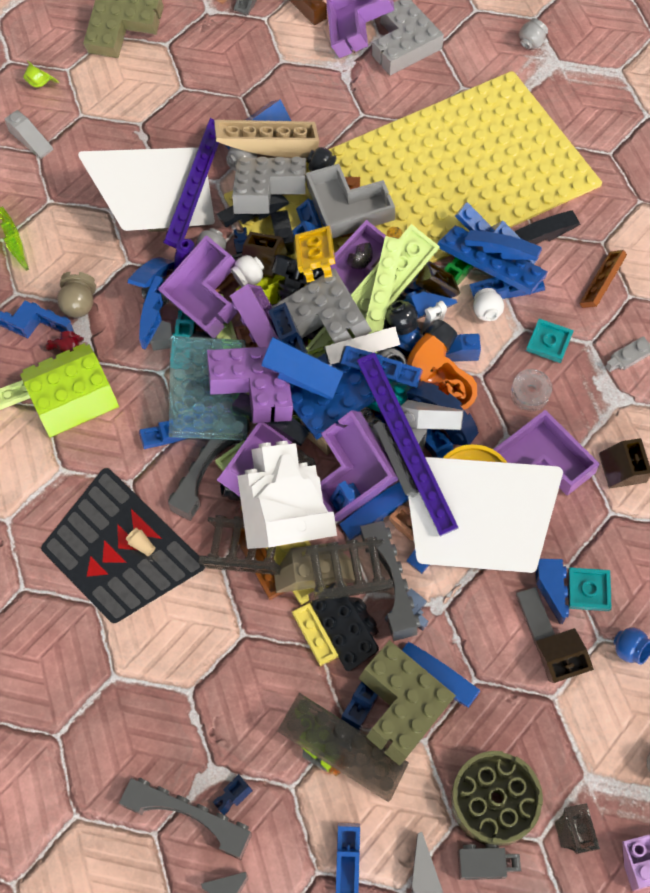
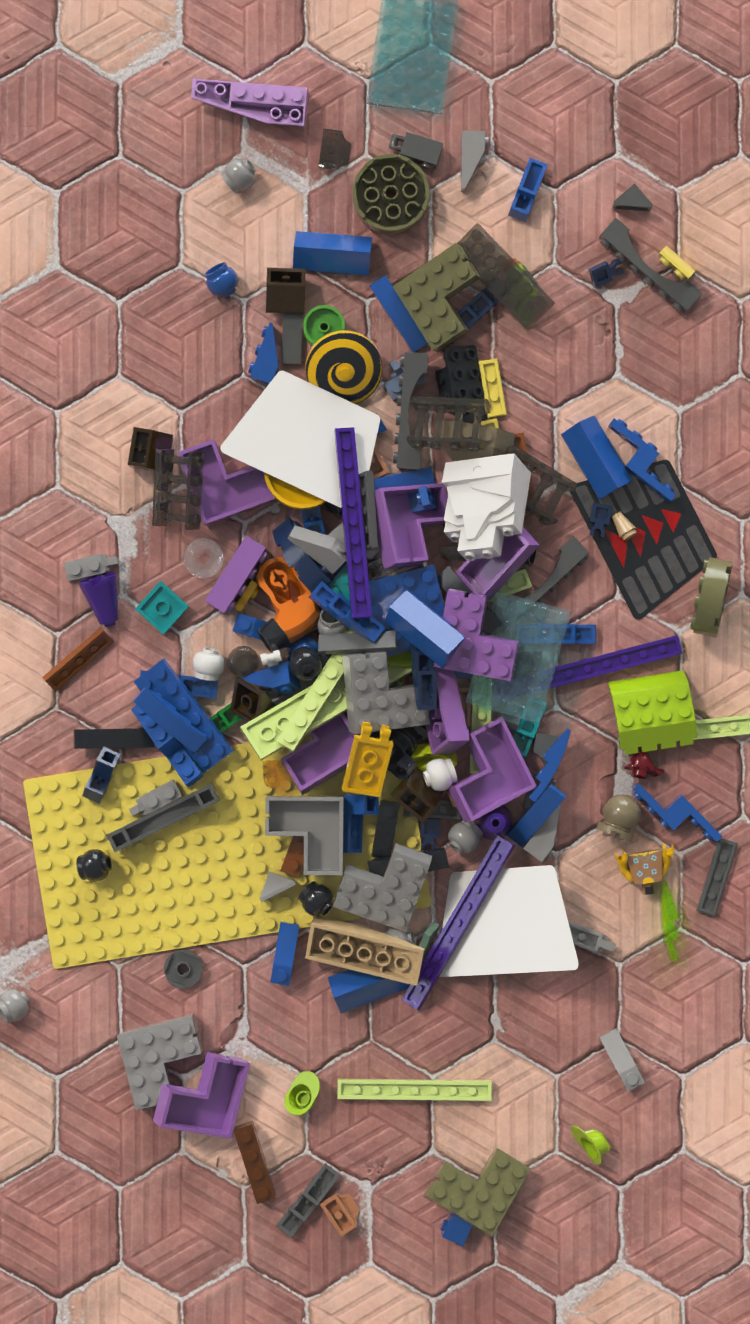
camera: 165 degrees left, 25 degrees up
clear smoke hair [346,242,373,270] -> none
teal plate [568,567,612,611] -> none
none -> black piece [76,849,112,882]
none -> dark purple cone [79,572,118,627]
none -> dark blue brick [82,746,121,804]
none -> dark grey arch [106,783,220,852]
none -> light grey hinge [129,779,182,816]
none -> clear smoke fence [152,449,204,530]
none -> dark grey plate [164,949,203,989]
none -> medium lavender brick [205,535,268,615]
none -> clear smoke piece [227,645,260,678]
none -> yellow plate [234,580,260,612]
none -> light grey slope [260,871,296,902]
none -> blue slope [270,922,299,986]
none -> lime piece [284,1071,320,1116]
none -> blue slope [293,231,372,276]
none -> bright green wheel [303,305,345,347]
none -> dish [305,330,382,404]
none -> yellowish green plate [337,1079,492,1101]
none -> sand green tile [419,922,439,963]
none -> dark purple plate [492,635,683,702]
none -> light grey slope [522,804,561,862]
none -> blue slope [561,416,633,500]
none -> light grey hinge [568,922,615,953]
none -> dark blue plate [589,502,612,538]
none -> blue bracket [608,418,676,503]
none -> torso [614,843,674,895]
none -> light yellow slope [658,246,695,280]
none -> olive brick [690,557,733,638]

